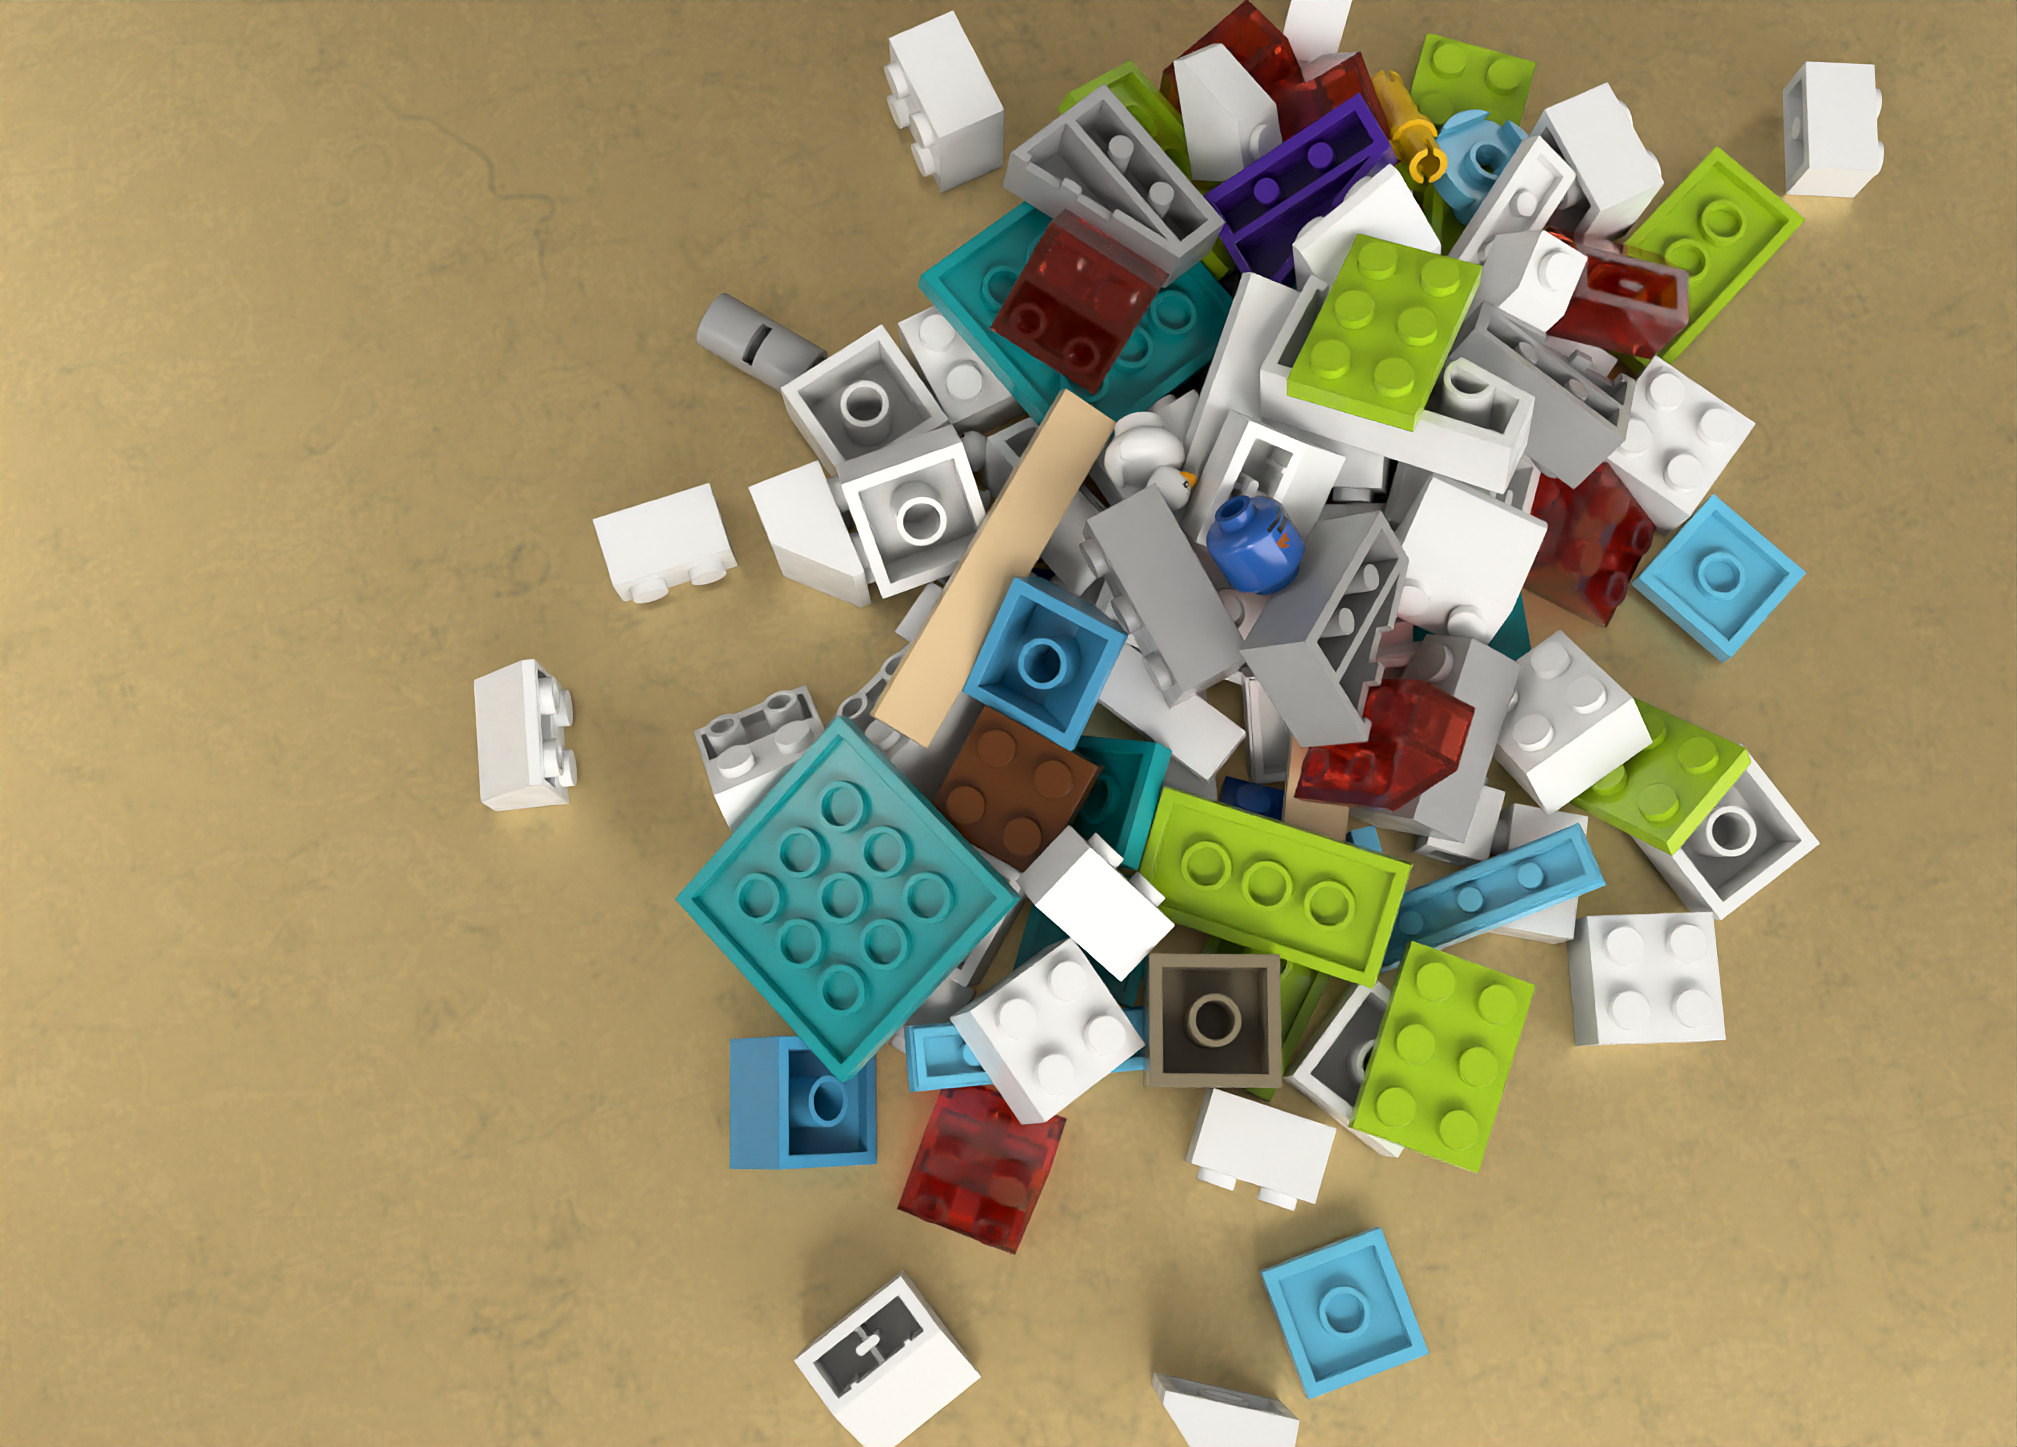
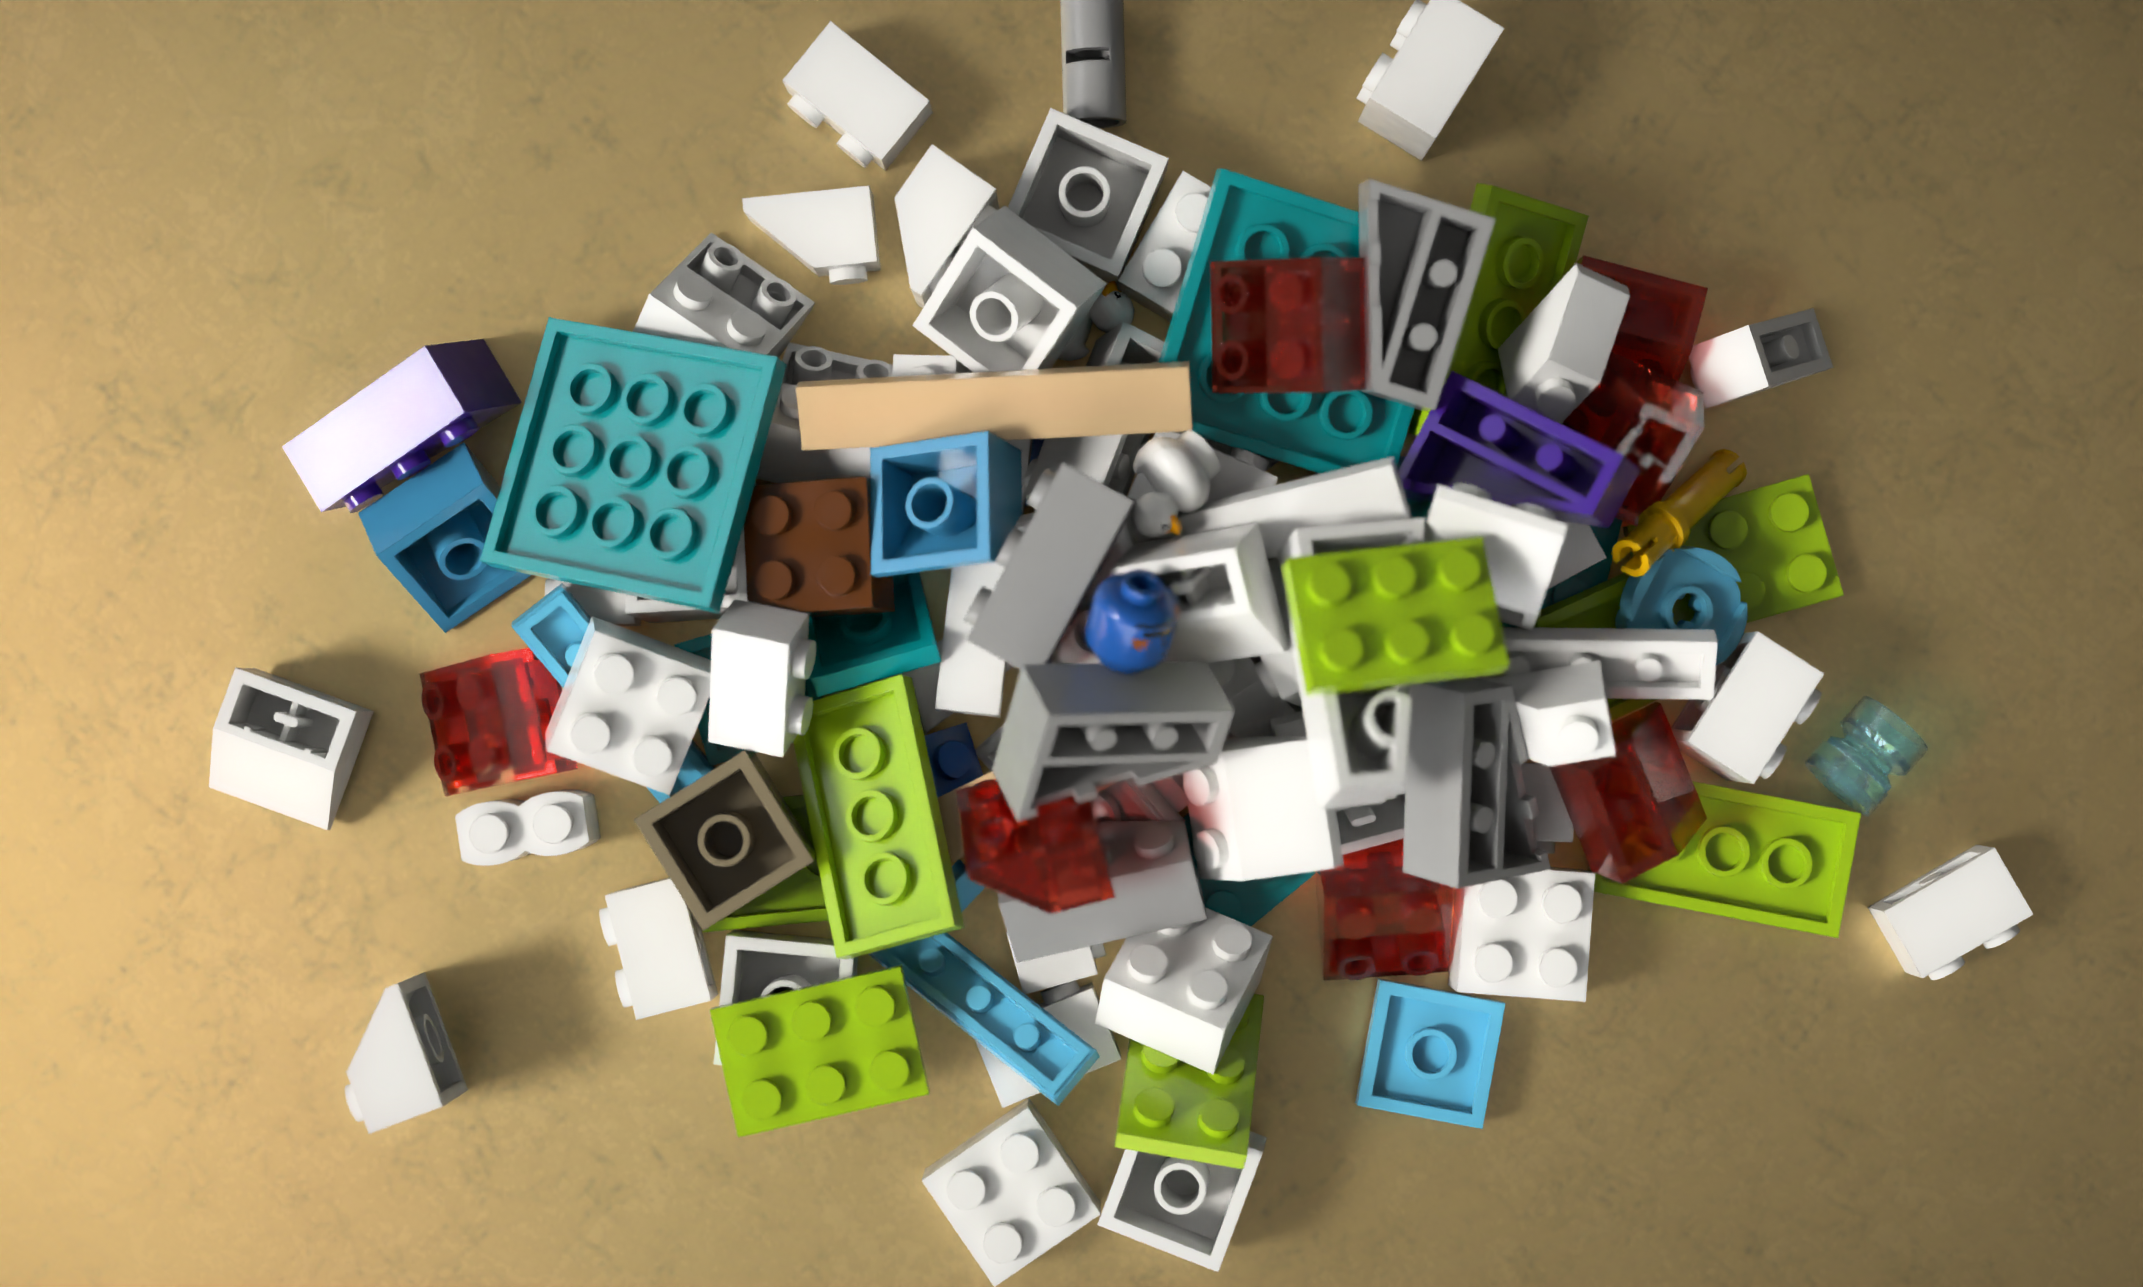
camera: 65 degrees right, 10 degrees up
white slope [474,659,577,811] -> none
medium azure plate [1259,1226,1429,1399] -> none
none -> wedge [282,339,522,513]
none -> white brick [455,789,601,866]
none -> white slope [742,185,881,285]
none -> clear light blue wheel [1804,696,1928,817]

